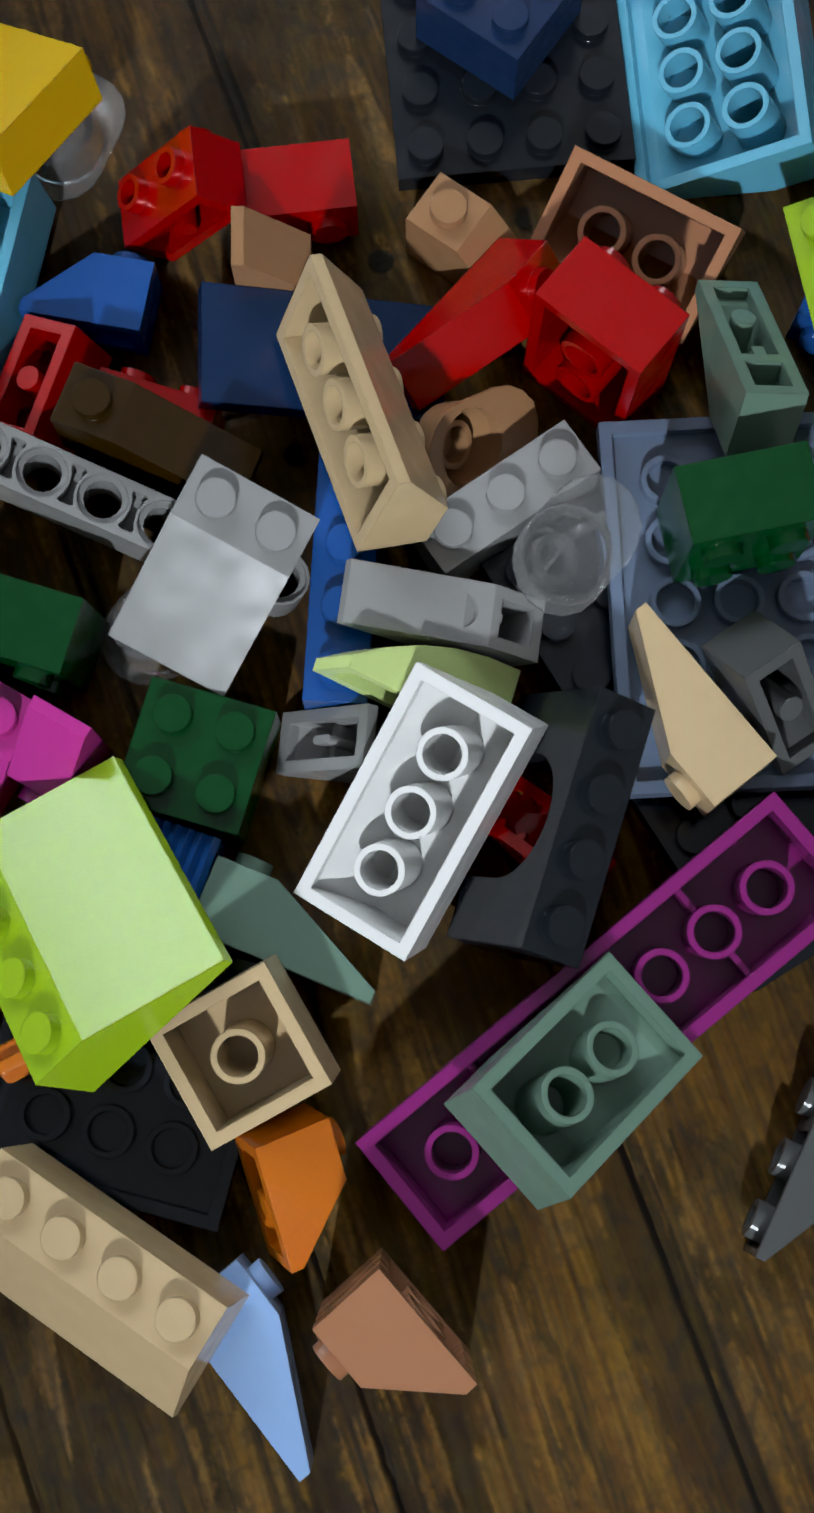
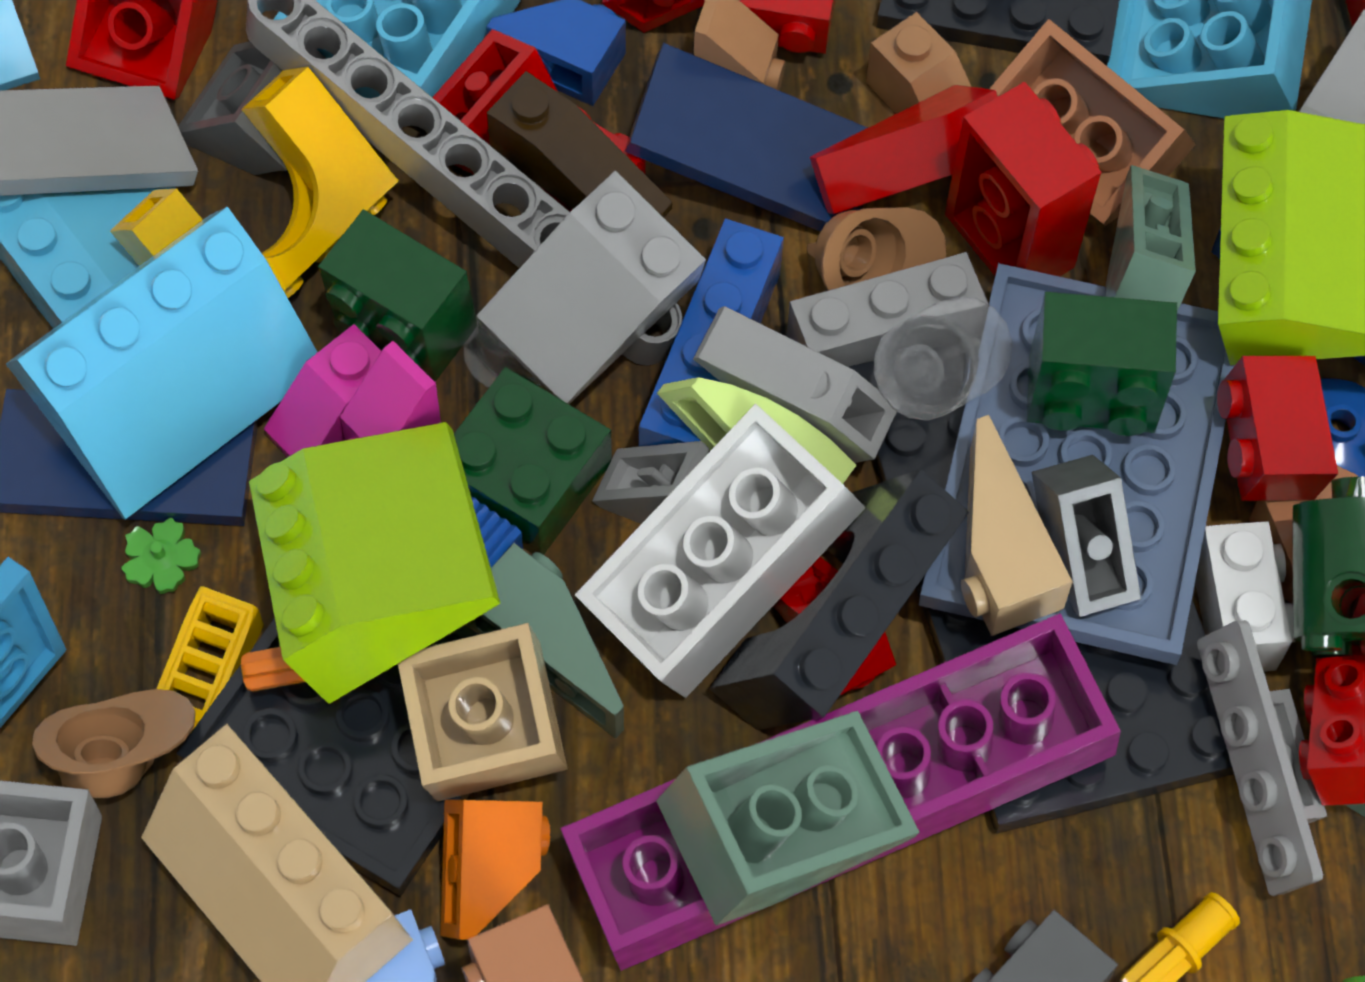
camera: 15 degrees right, 15 degrees down
tan slope [276,254,448,552] -> none

